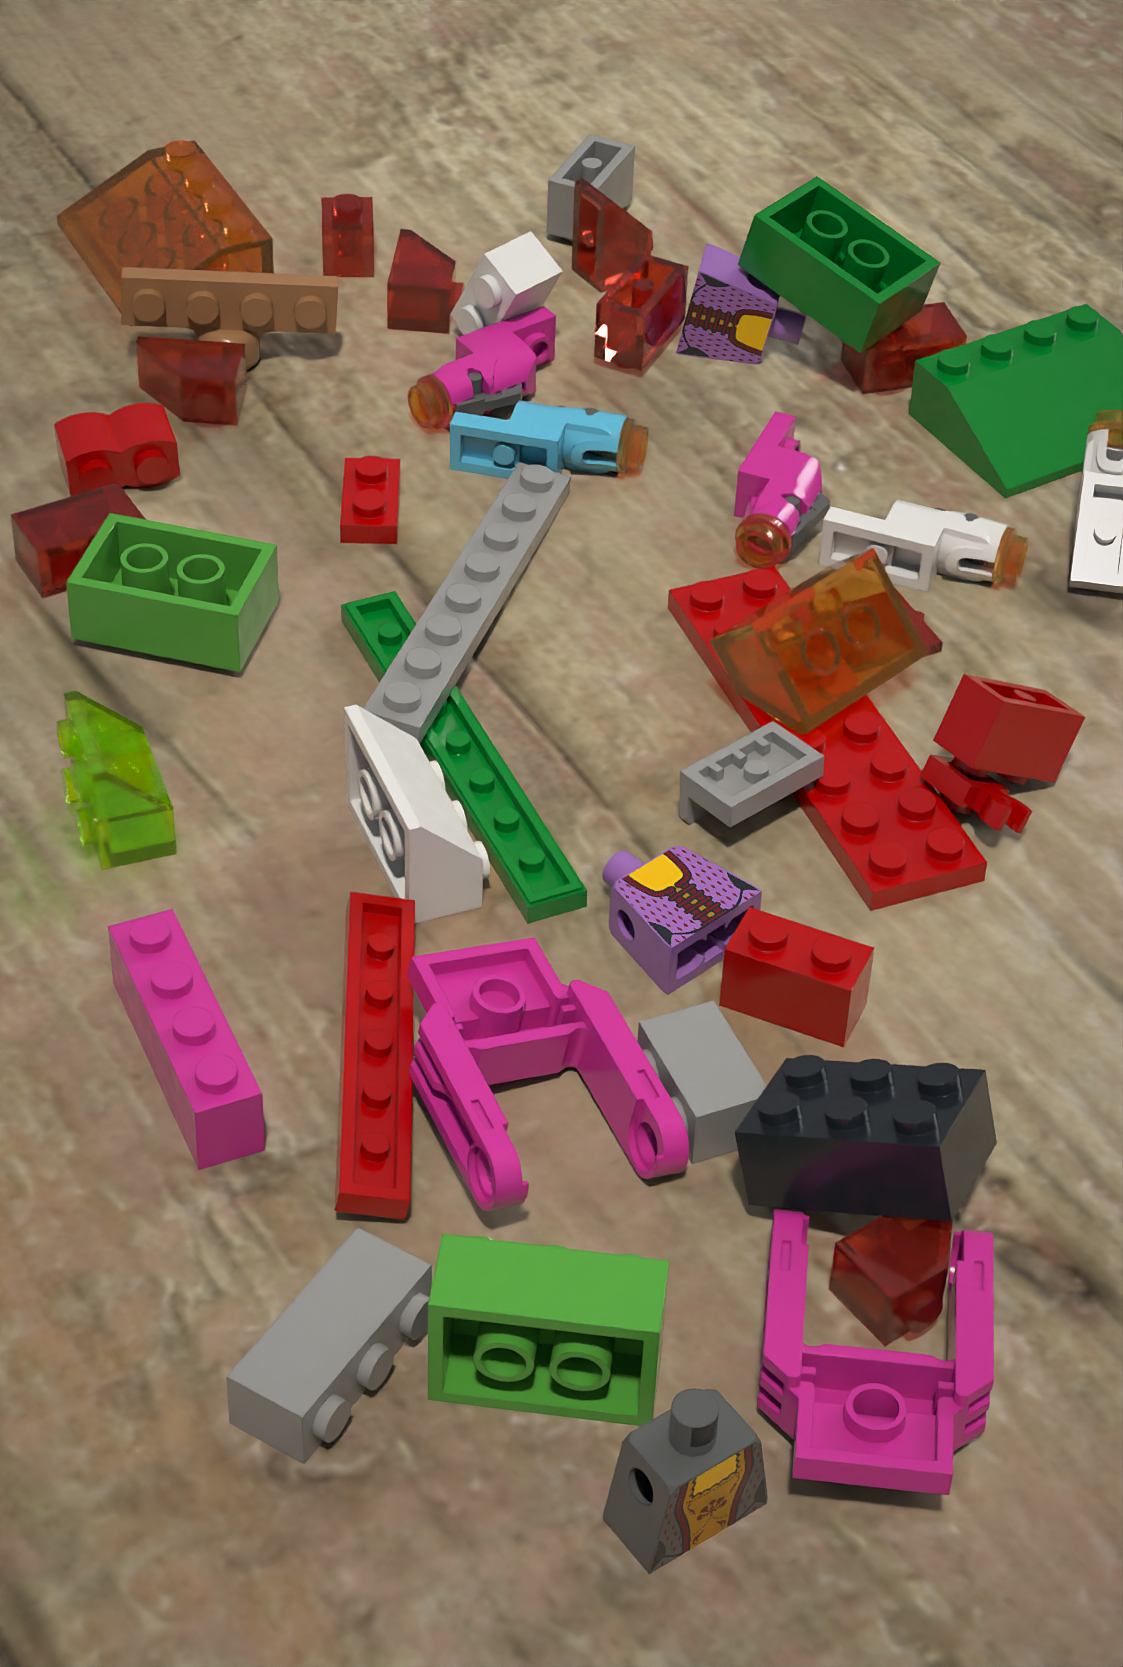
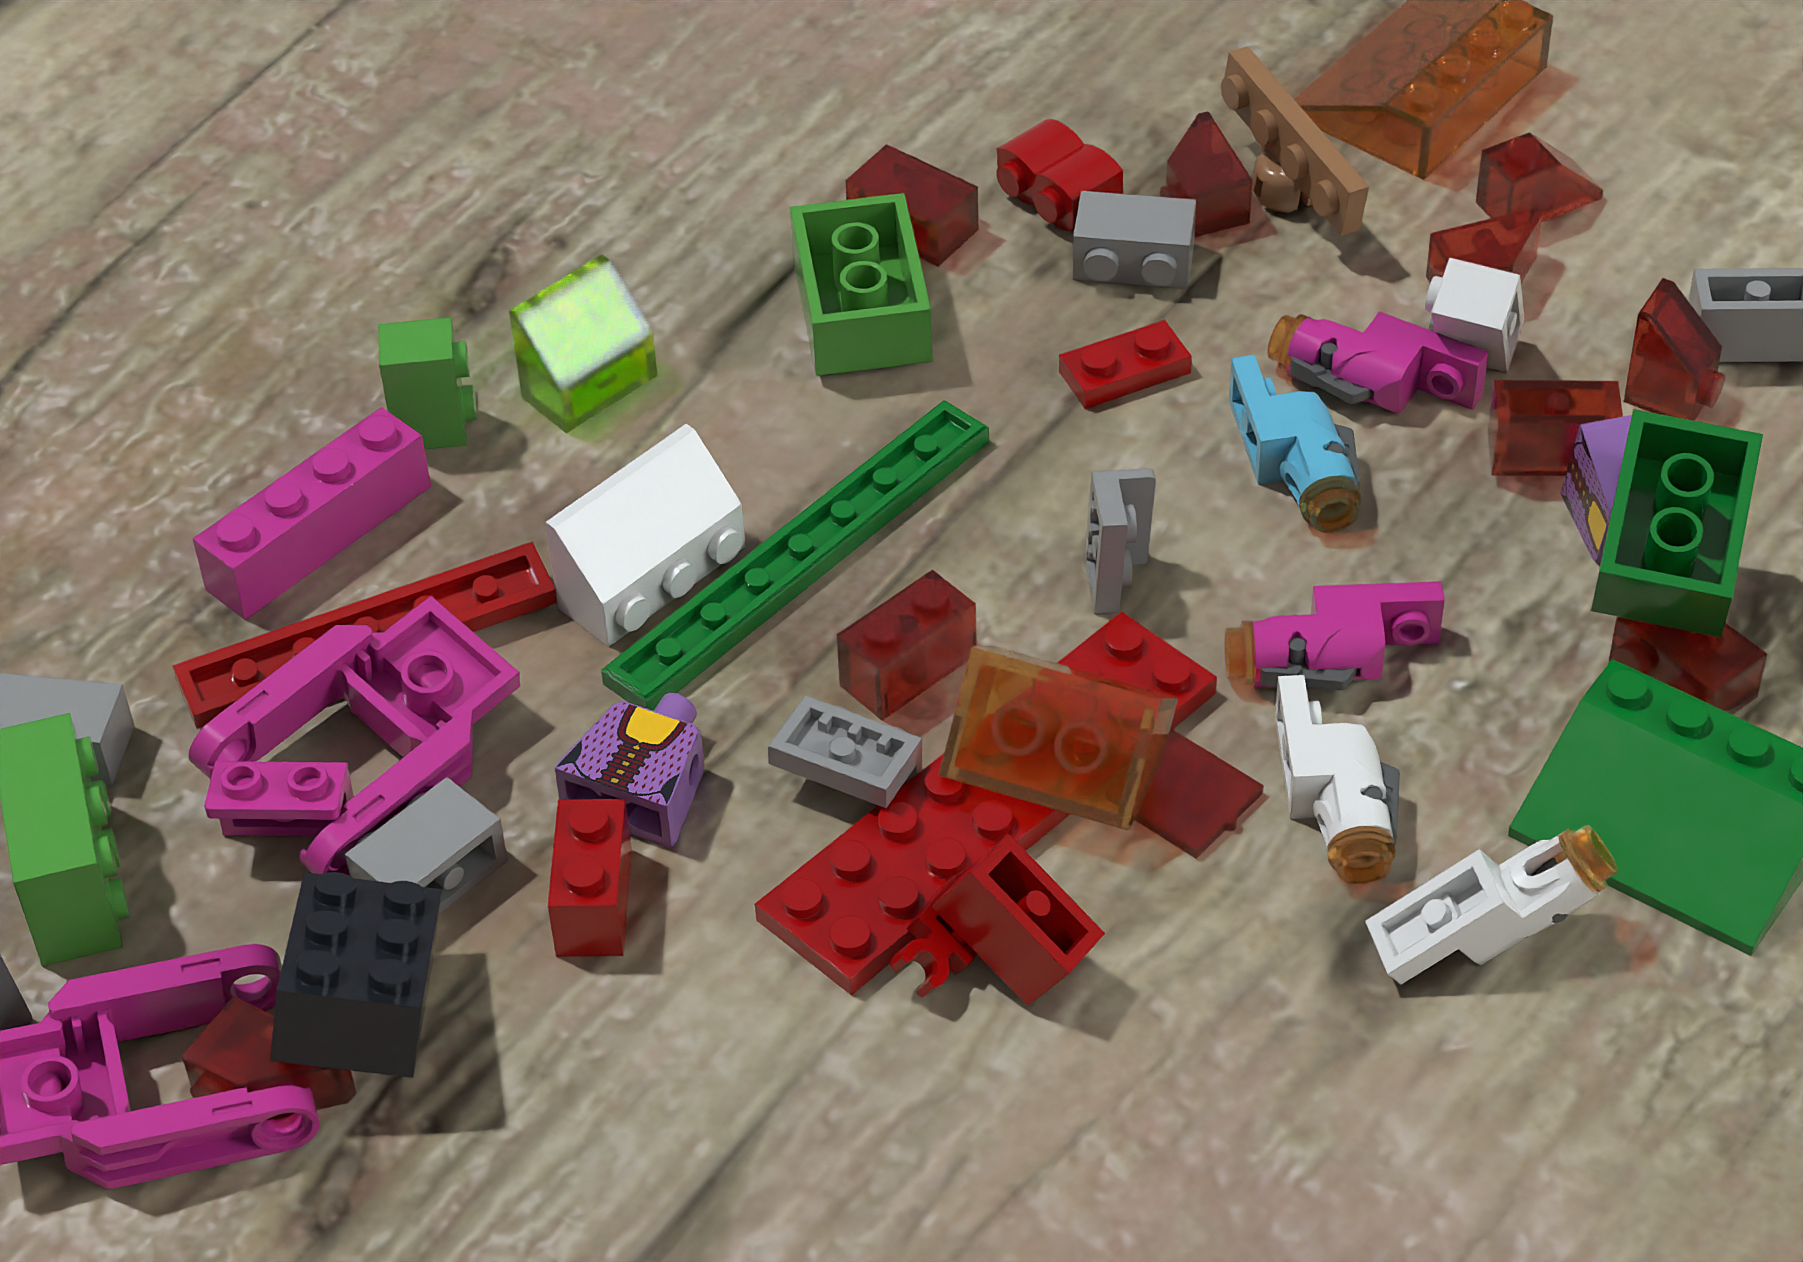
camera: 70 degrees right, 5 degrees up
light grey plate [363,462,571,744] -> none
none -> dark pink bracket [204,761,354,837]
none -> bright green brick [378,317,477,450]
none -> clear red brick [836,569,977,721]
none -> light grey brick [1073,191,1196,289]
none -> light grey bracket [1084,468,1156,614]

